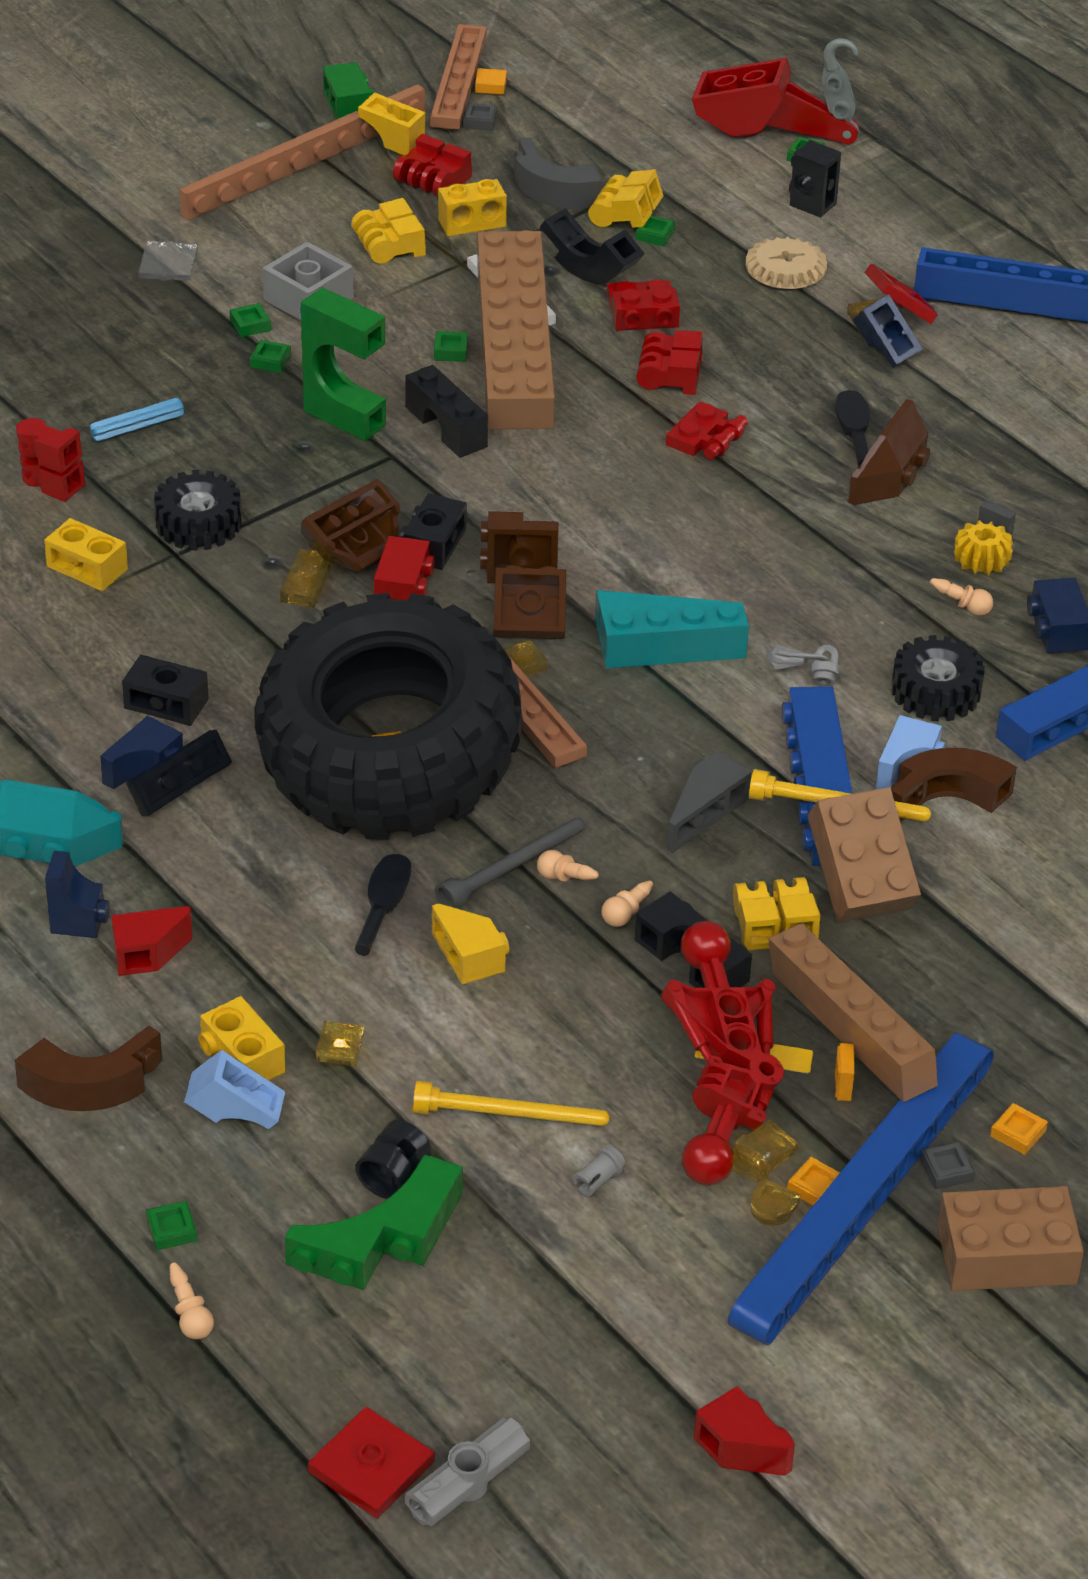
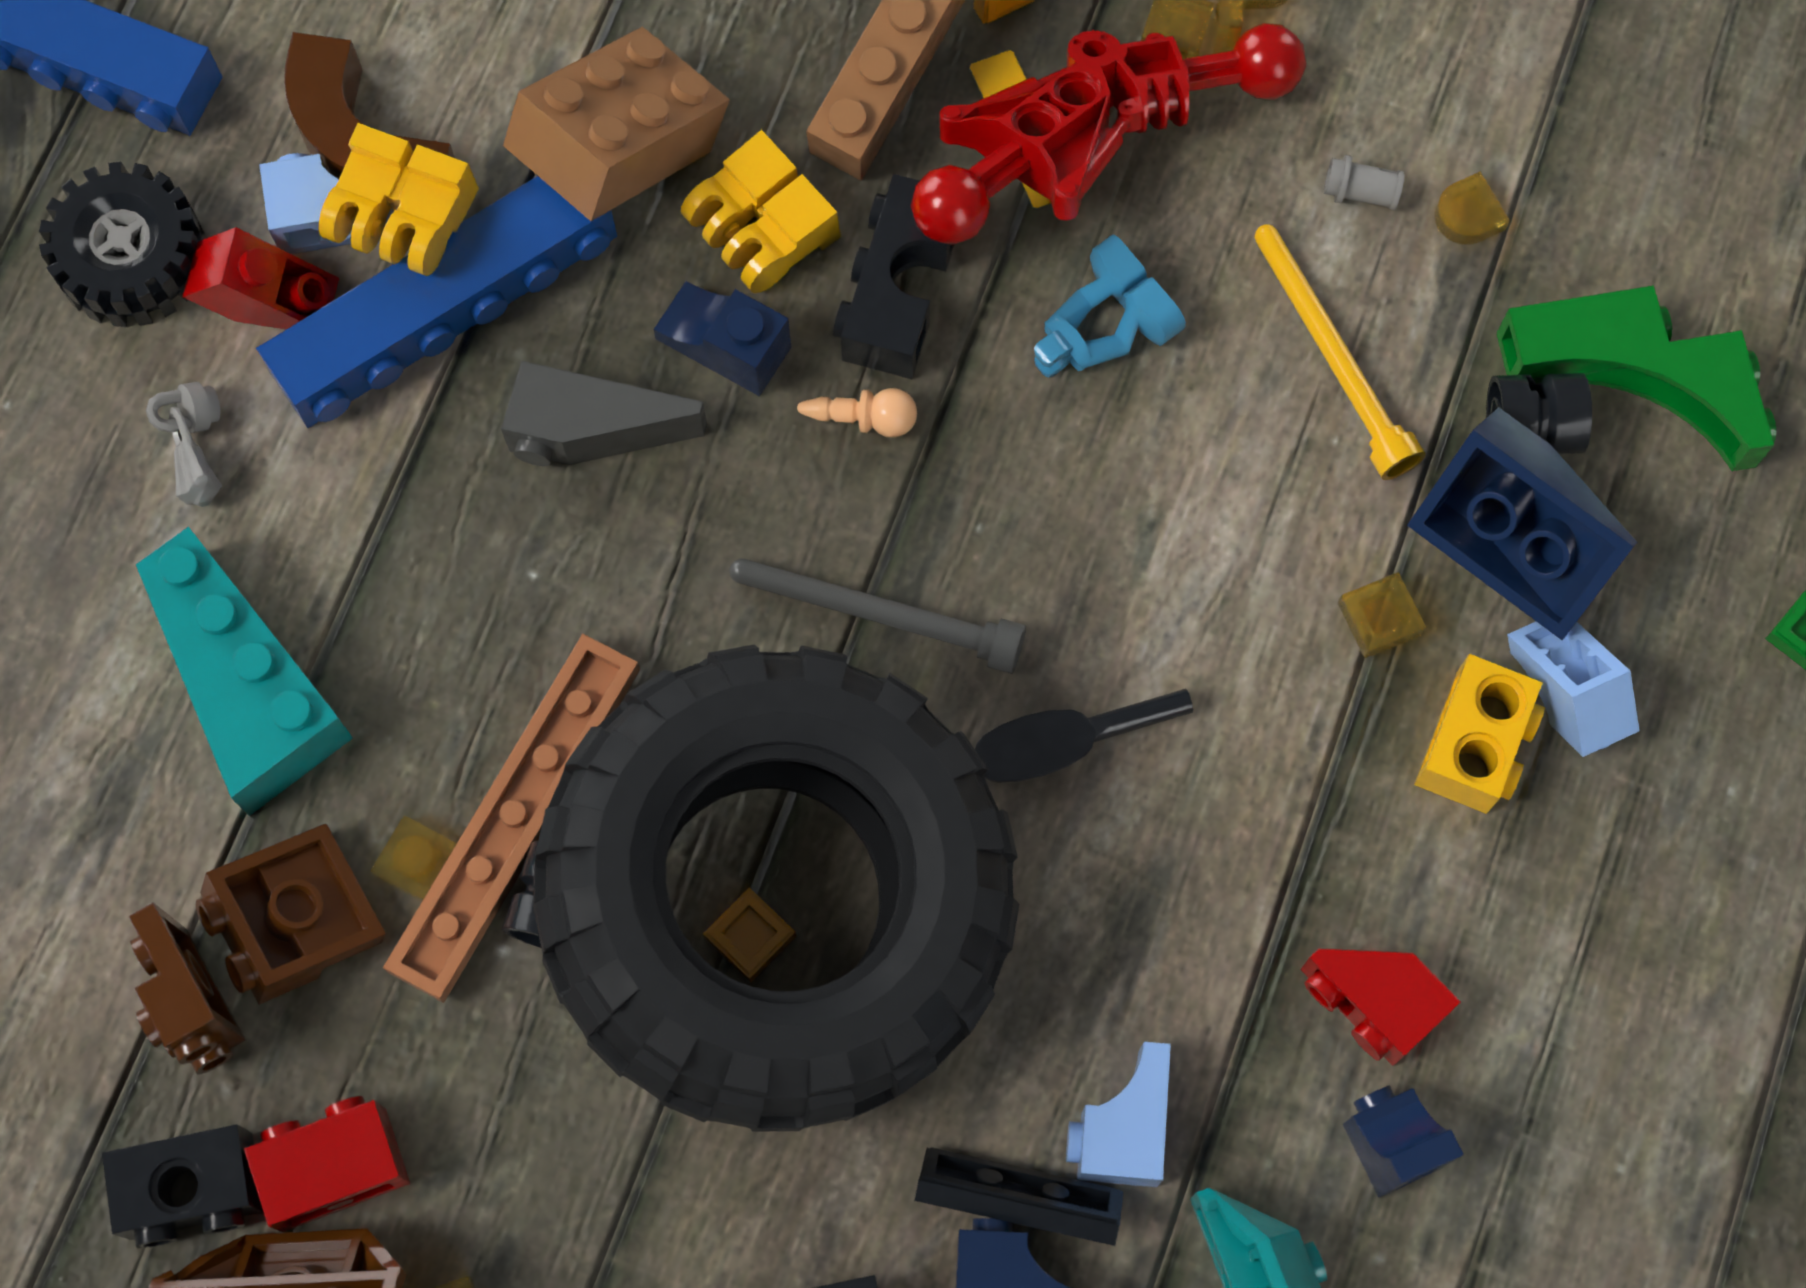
camera: 120 degrees left, 30 degrees up
reddish brown arch [14,1026,162,1111] -> none
yellow slope [432,903,510,985] -> none
light nougat bar [537,850,599,882] -> none
yellow piece [749,769,931,821] -> none
none -> red slope [183,227,339,330]
none -> yellow legs [319,123,479,276]
none -> dark blue arch [654,281,791,397]
none -> dark azure piece [1034,234,1186,378]
none -> light blue arch [1066,1042,1171,1187]
none -> dark blue slope [1407,407,1637,640]
none -> clear yellow tile [1435,171,1510,245]

